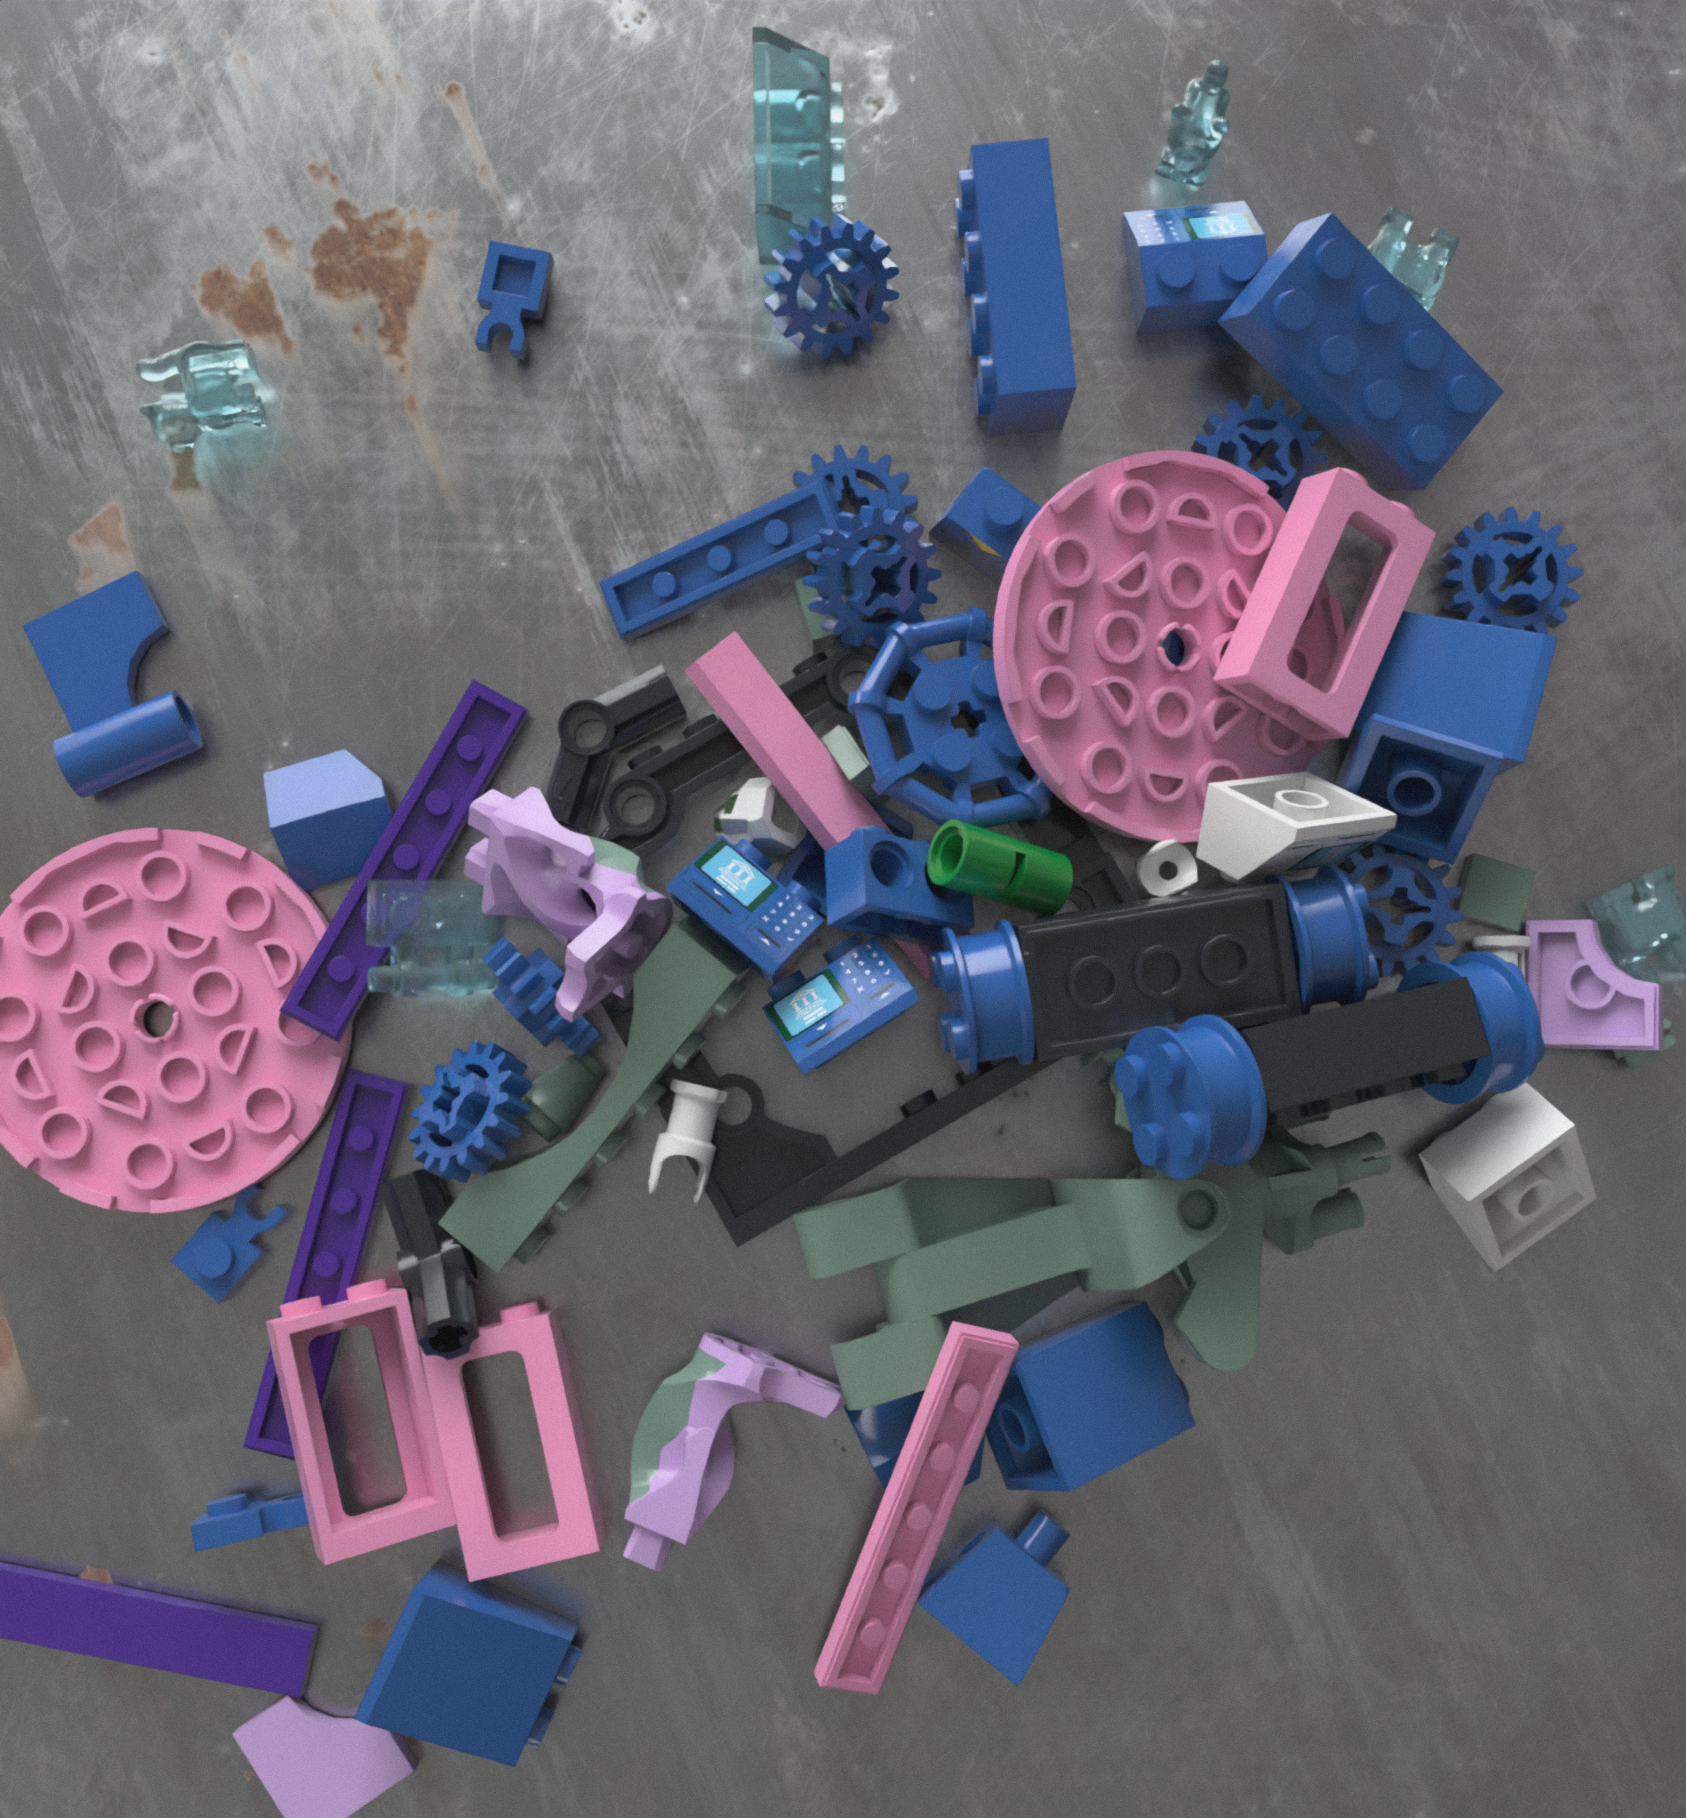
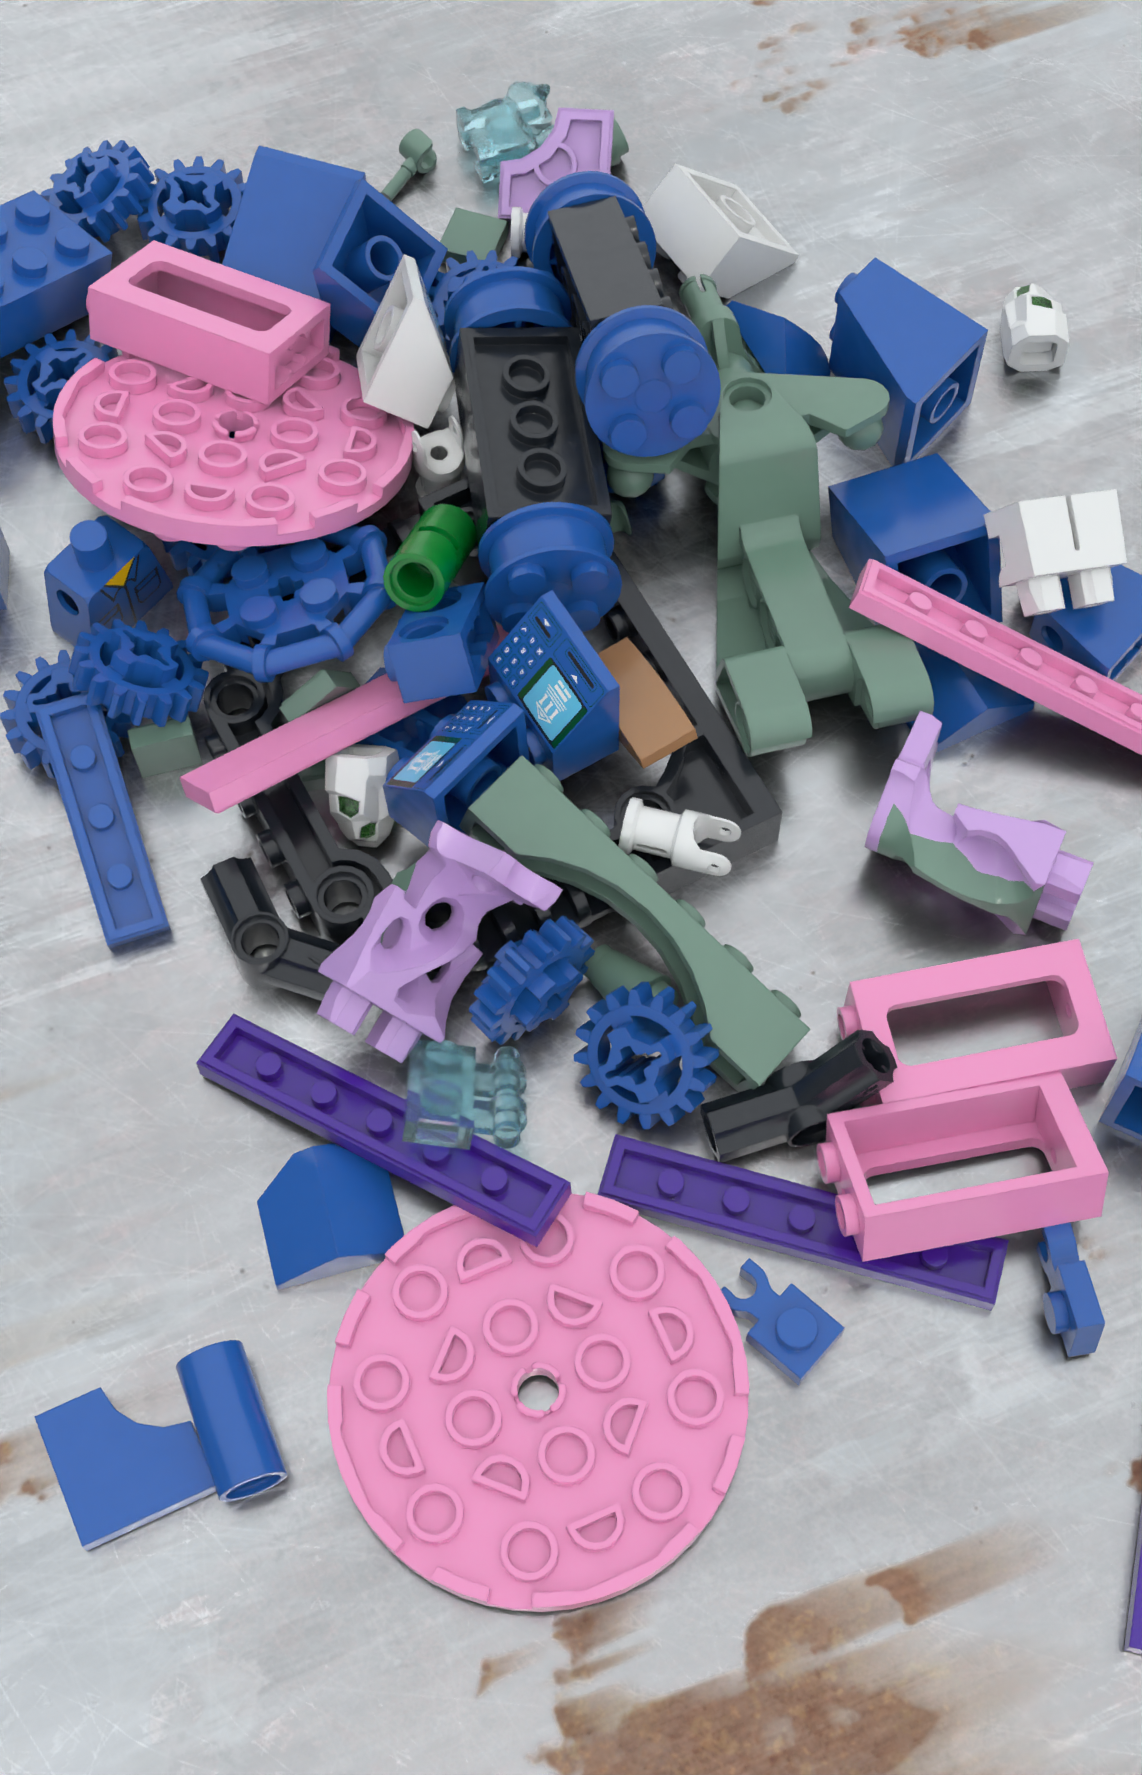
camera: 85 degrees left, 20 degrees down
none -> blue gear [41,140,155,243]
none -> sand green hand [381,129,437,201]
none -> medium nougat slope [597,637,698,769]
none -> blue slope [726,300,831,377]
none -> slope [829,257,988,467]
none -> white hips [984,489,1127,617]
none -> white rock [1000,283,1070,372]

